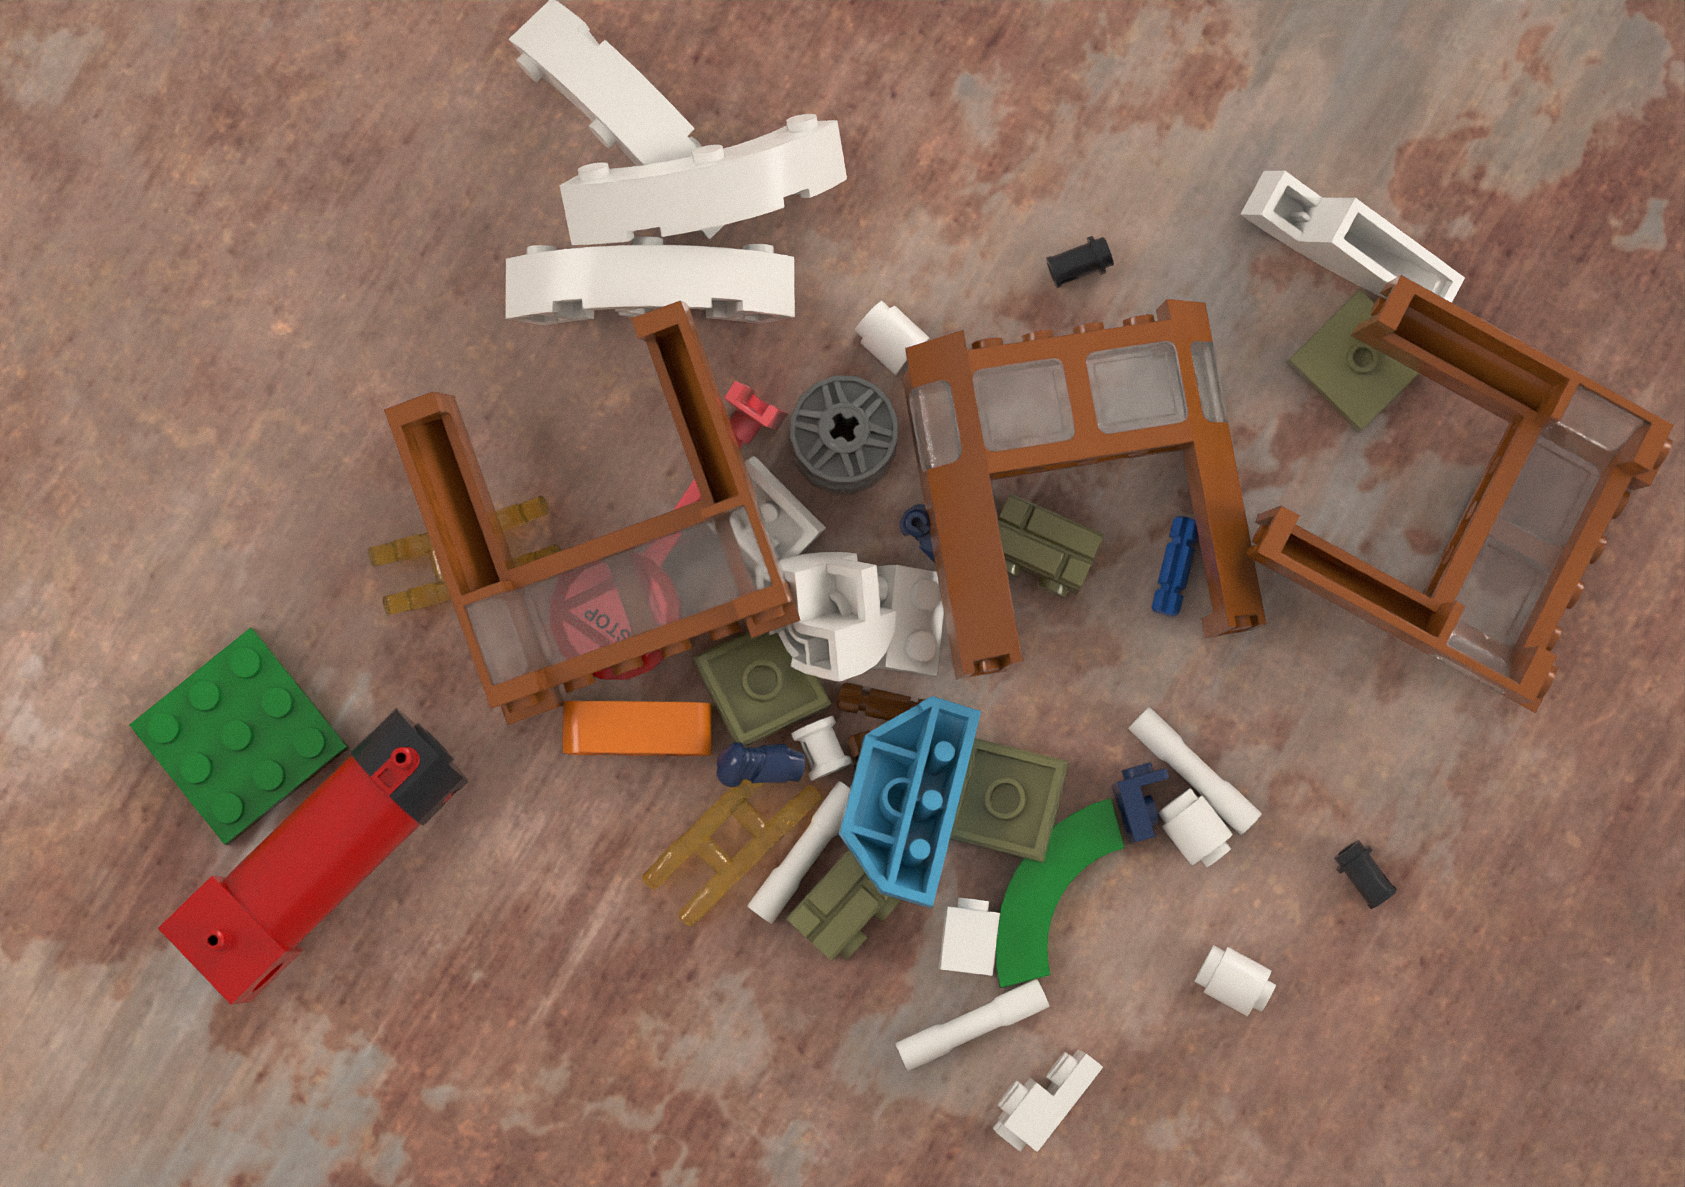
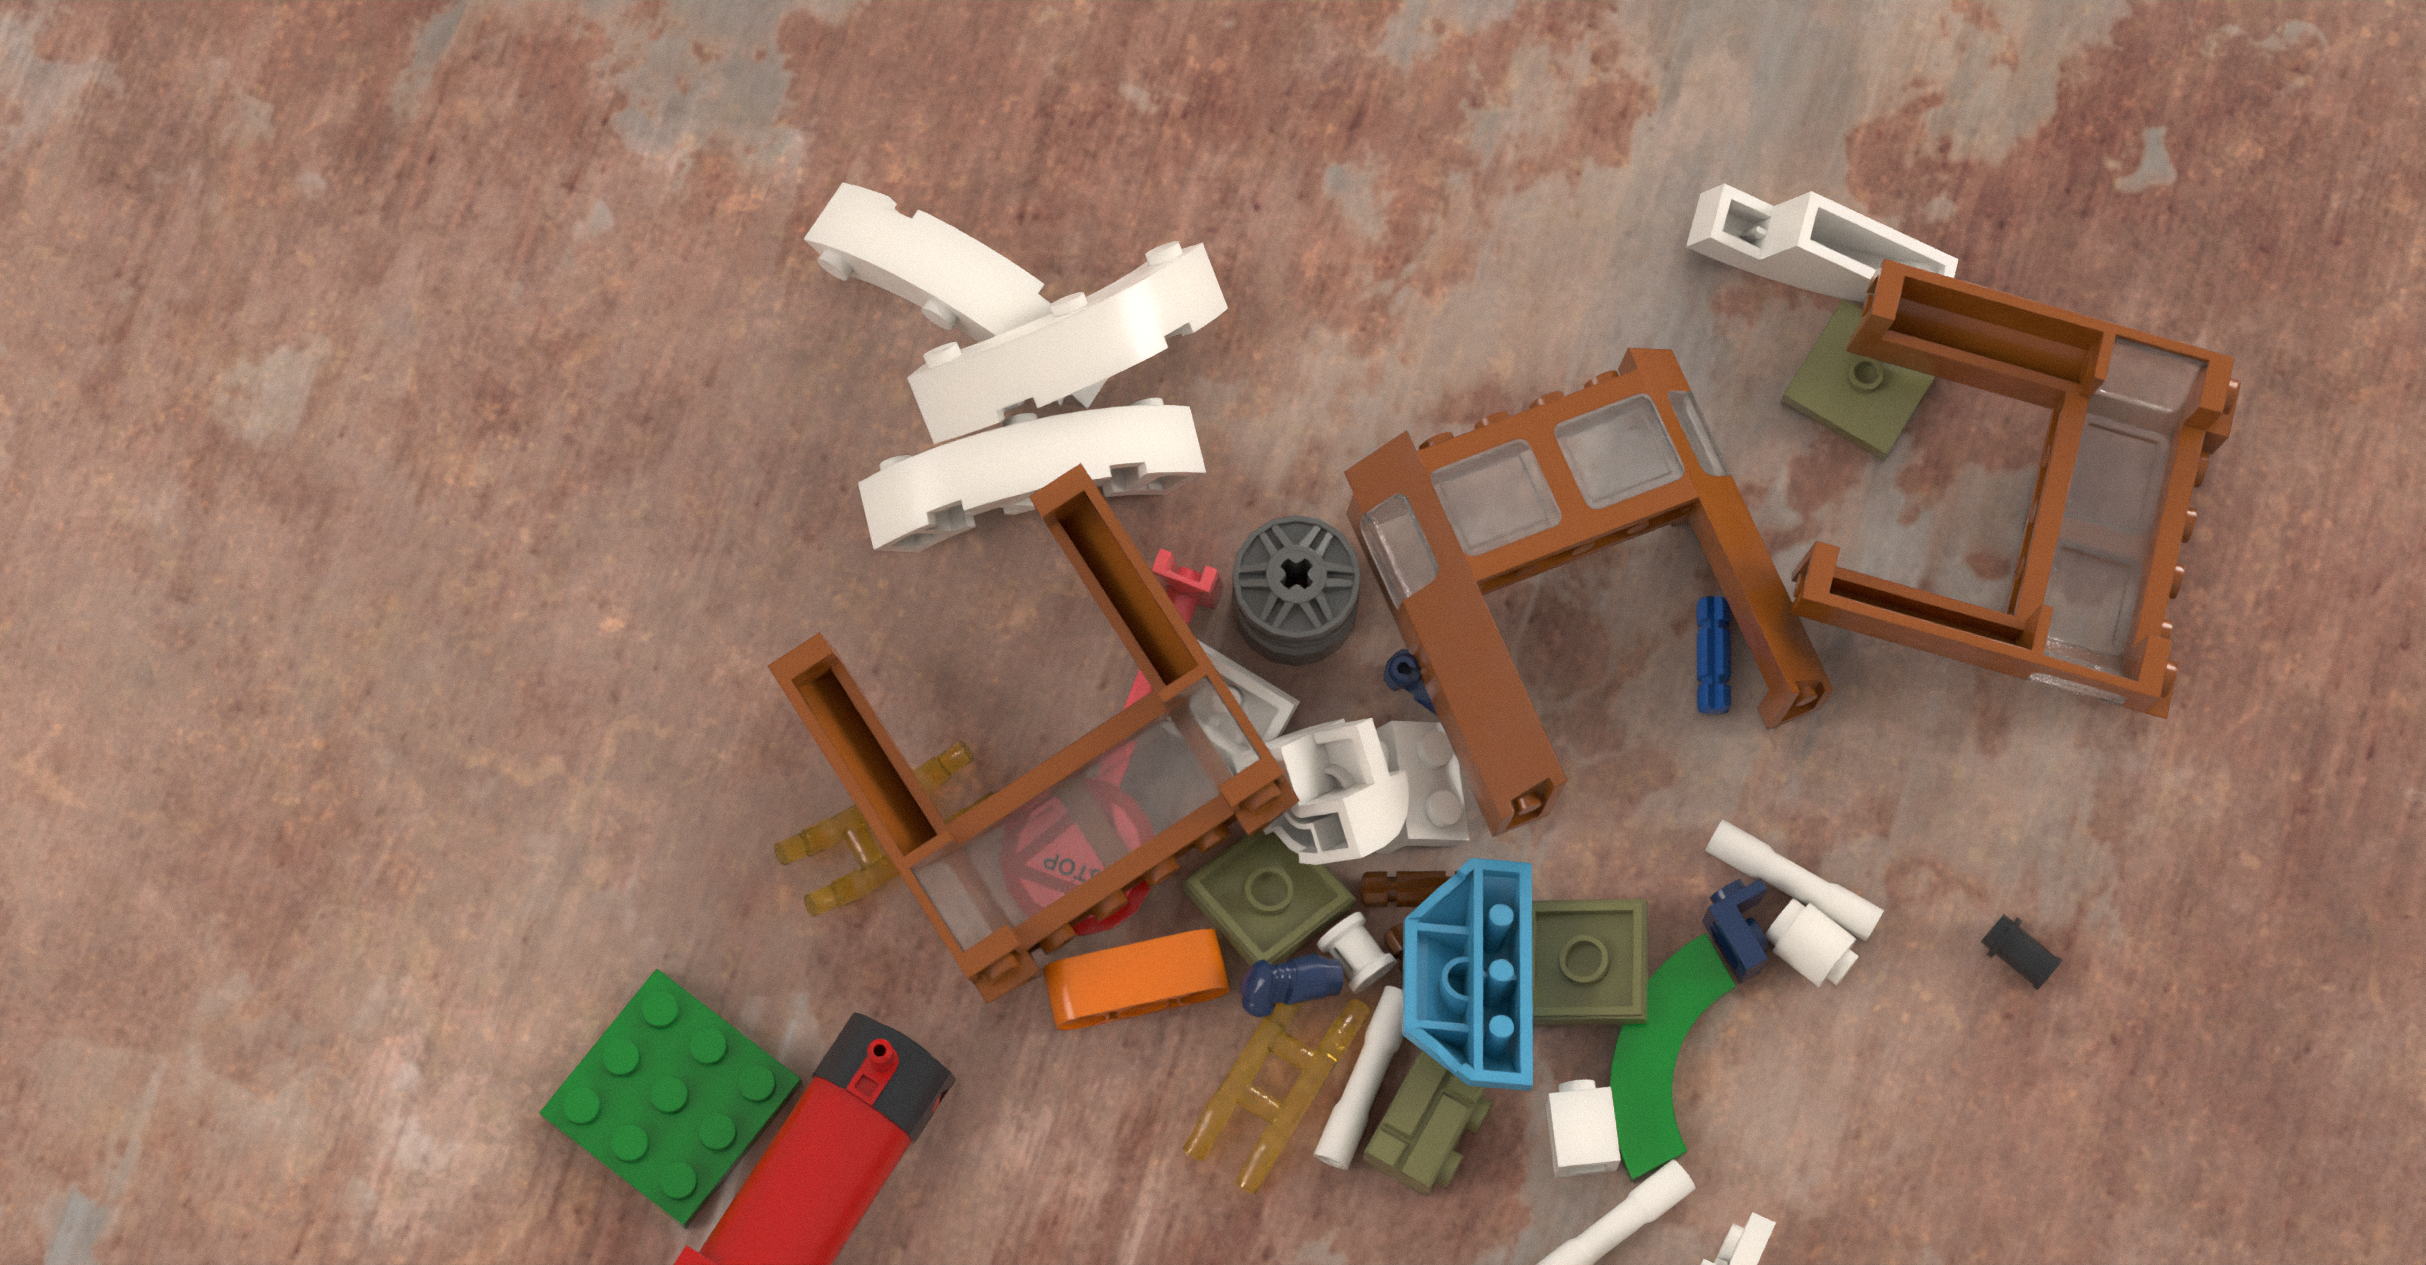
camera: 10 degrees left, 10 degrees down
white brick [855,301,930,376] -> none
olive brick [998,493,1104,598] -> none
black pin [1046,236,1114,288] -> none
white brick [1194,945,1276,1016] -> none

